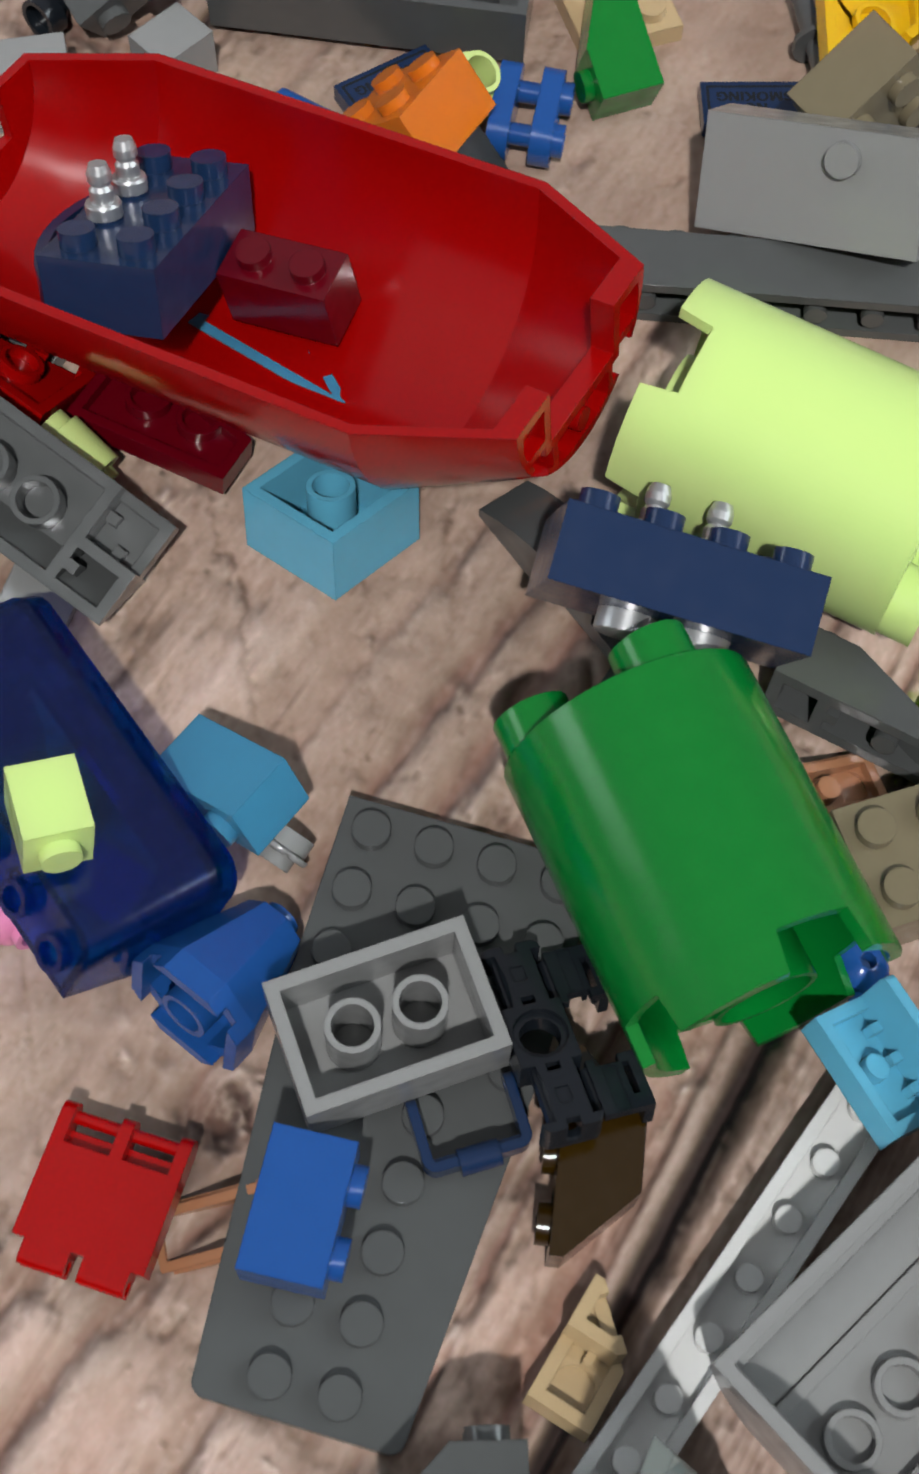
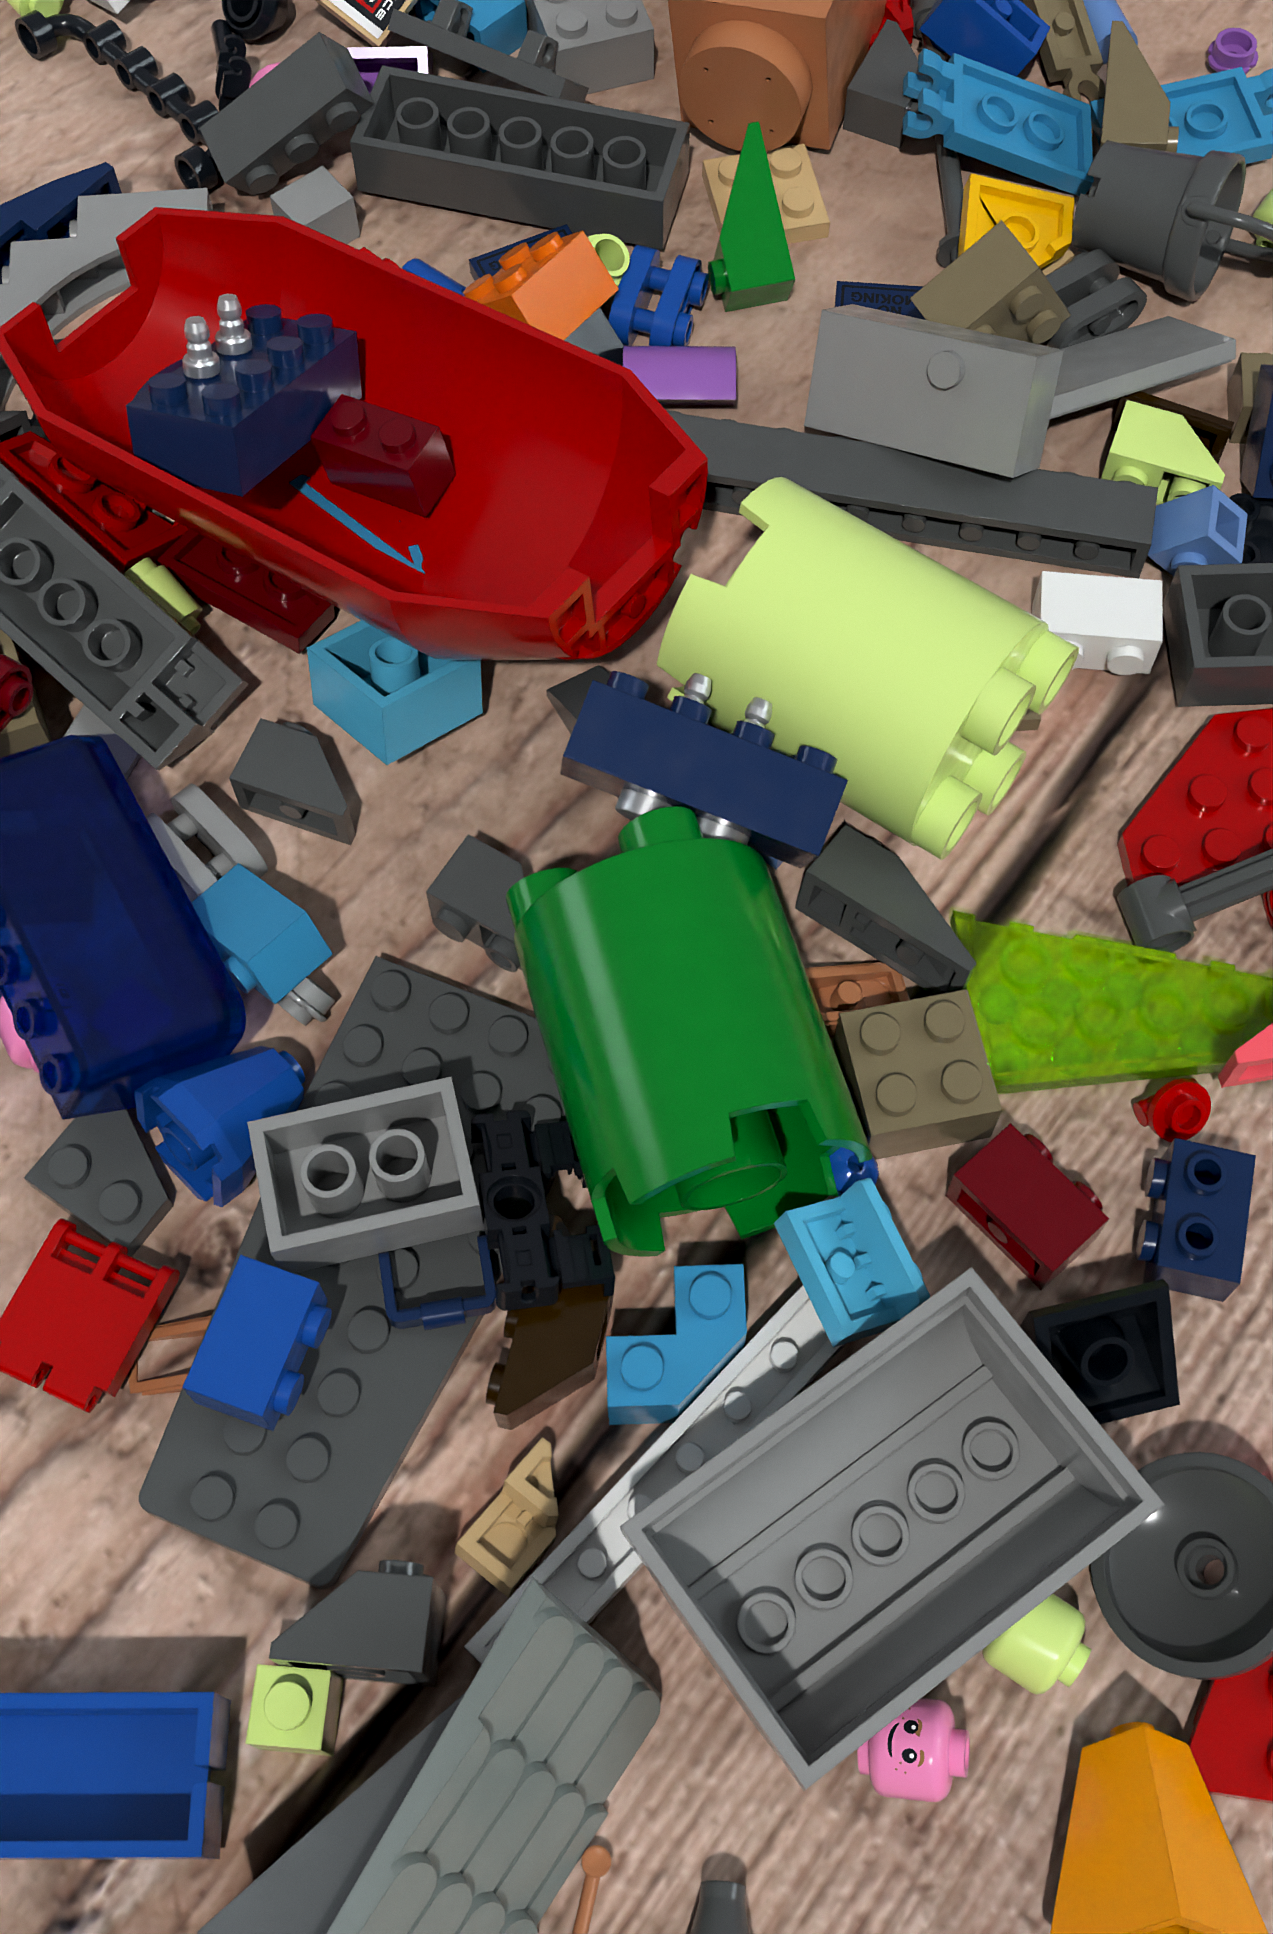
camera: 10 degrees right, 0 degrees up
yellowish green brick [3,753,95,874] -> none
none -> dark grey wing [24,1080,173,1257]
none -> light grey brick [129,783,268,909]
none -> dark grey slope [229,718,356,845]
none -> dark grey slope [426,834,524,972]
none -> dark azure brick [606,1264,747,1425]
none -> medium lavender brick [623,346,736,405]

